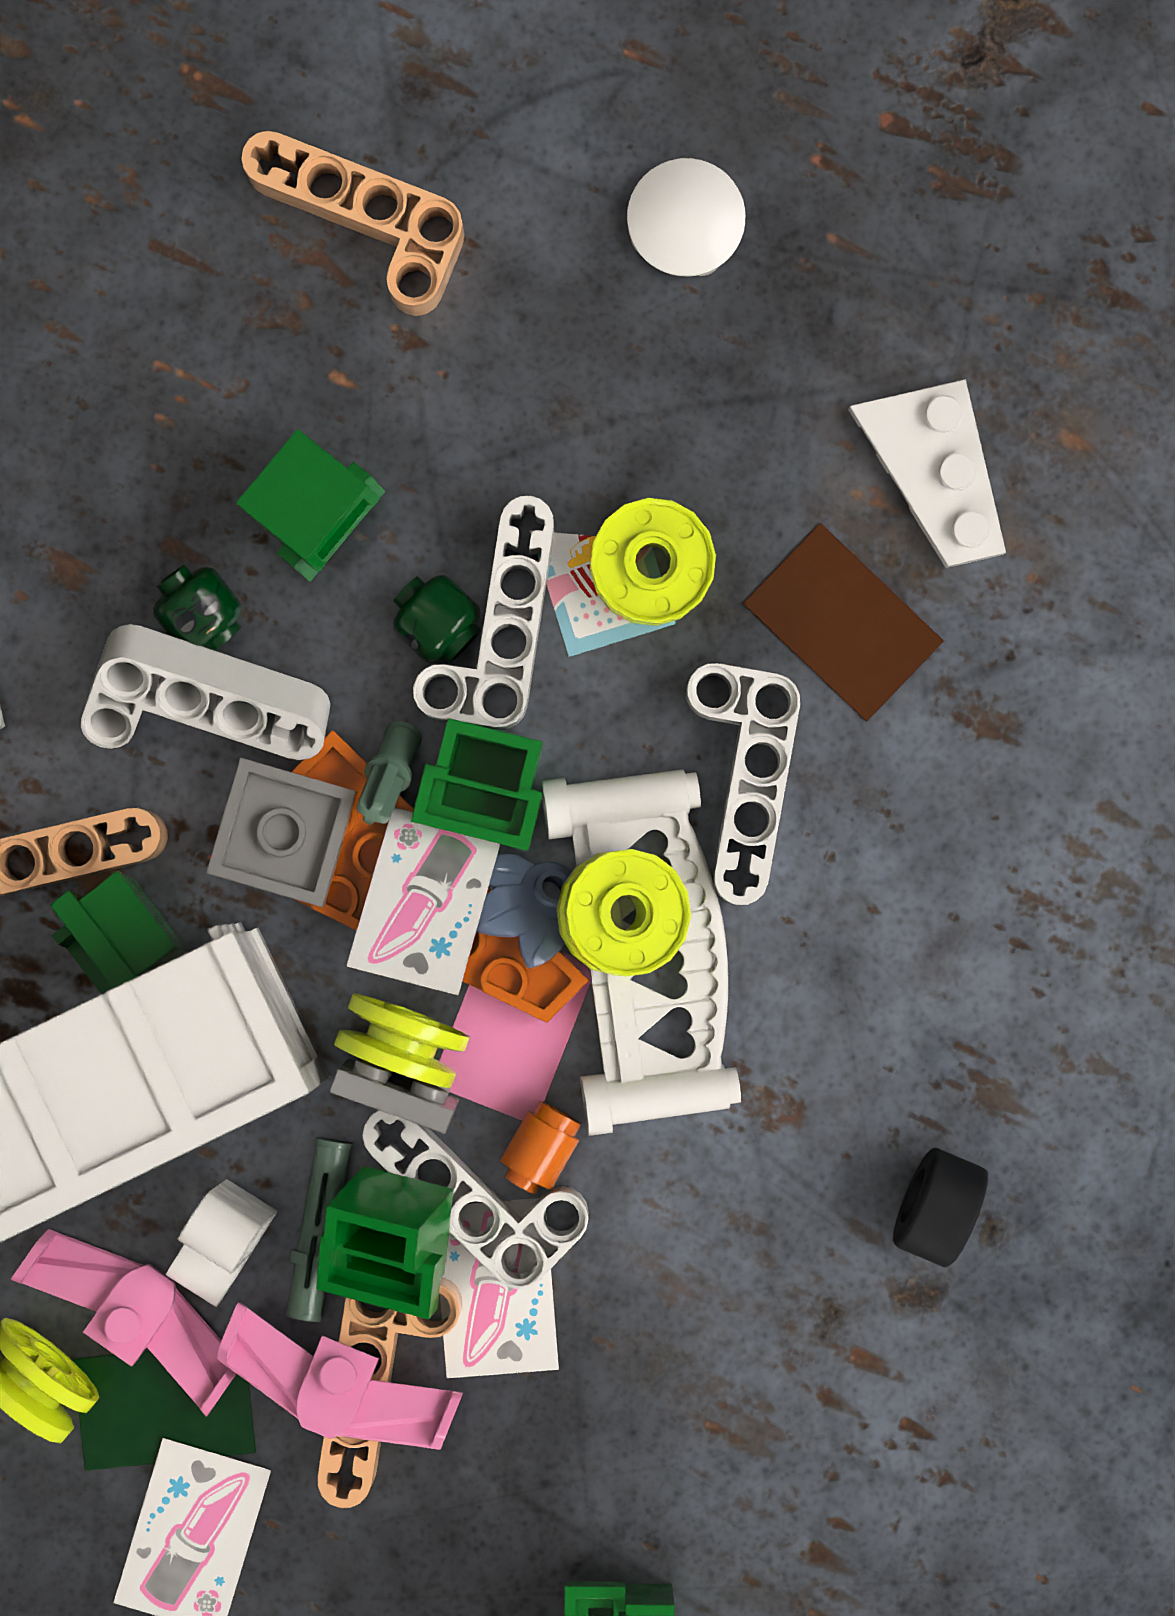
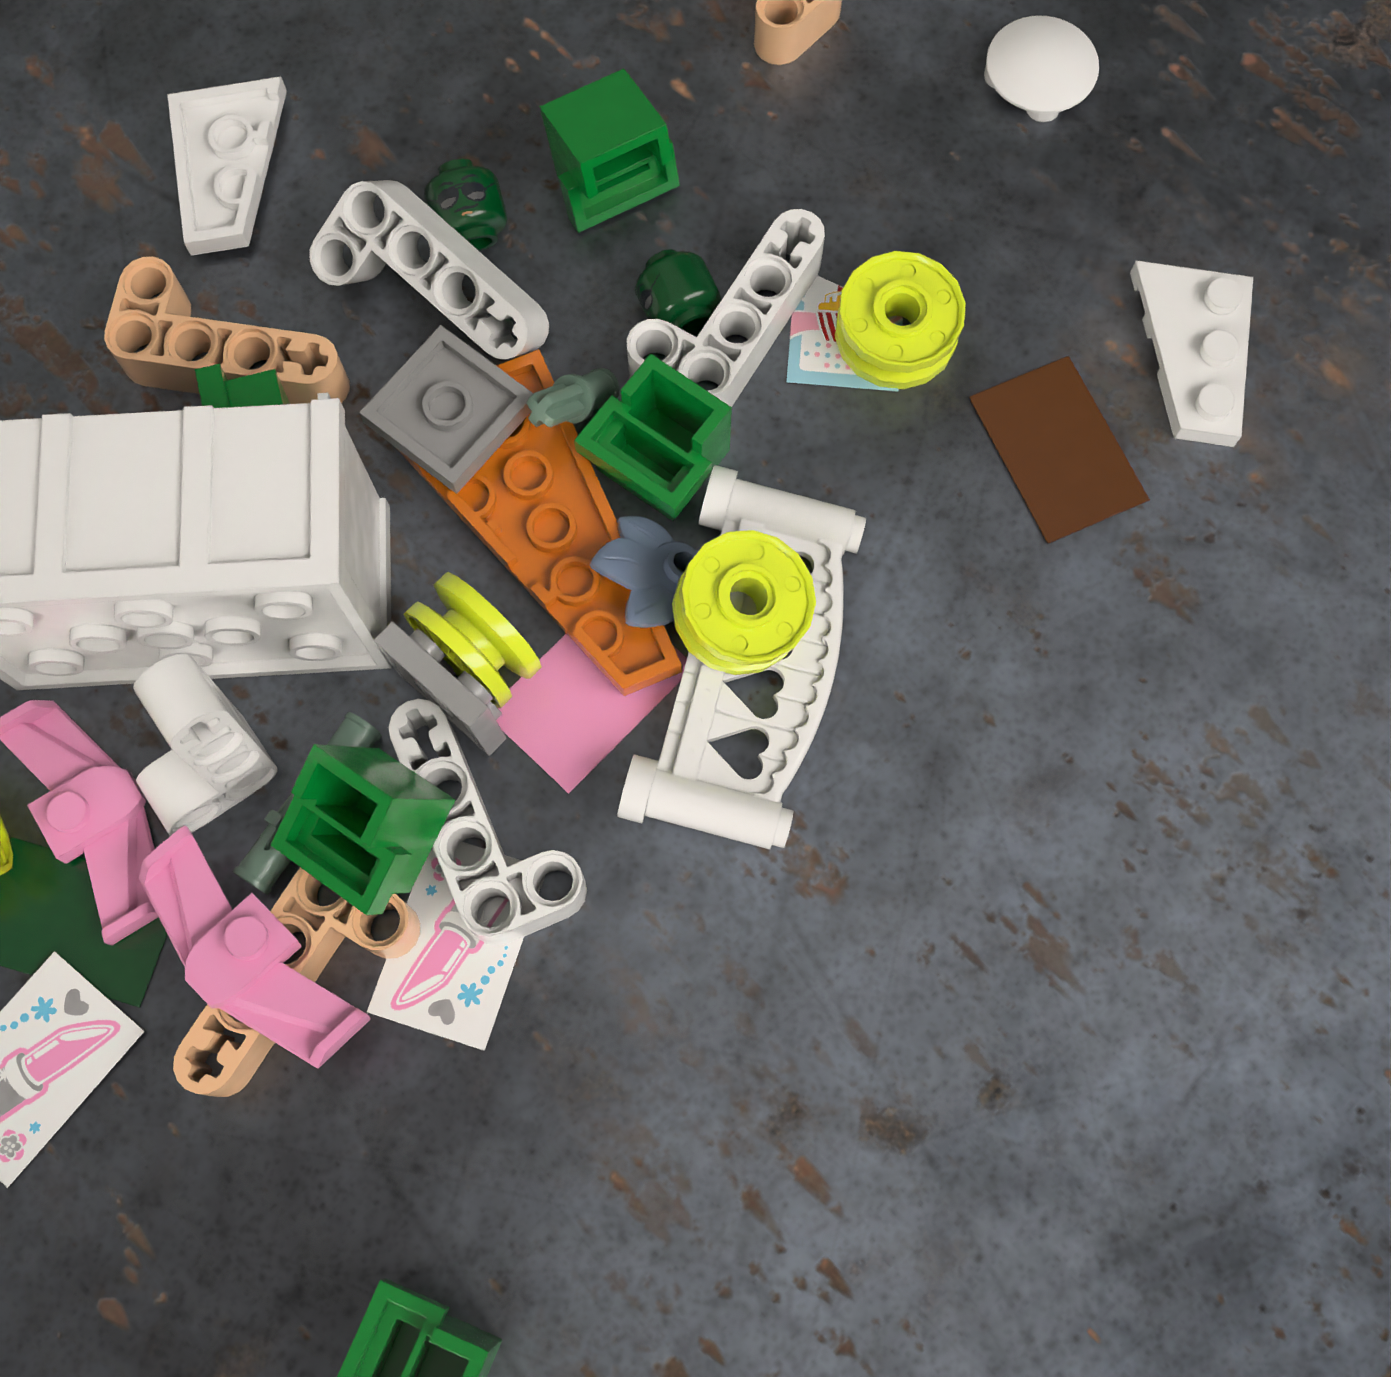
camera: 20 degrees right, 15 degrees down
white sticker [346,808,500,995] -> none
orange brick [500,1101,582,1194] -> none
white beam [686,663,800,905] -> none
black tyre [893,1148,988,1268] -> none

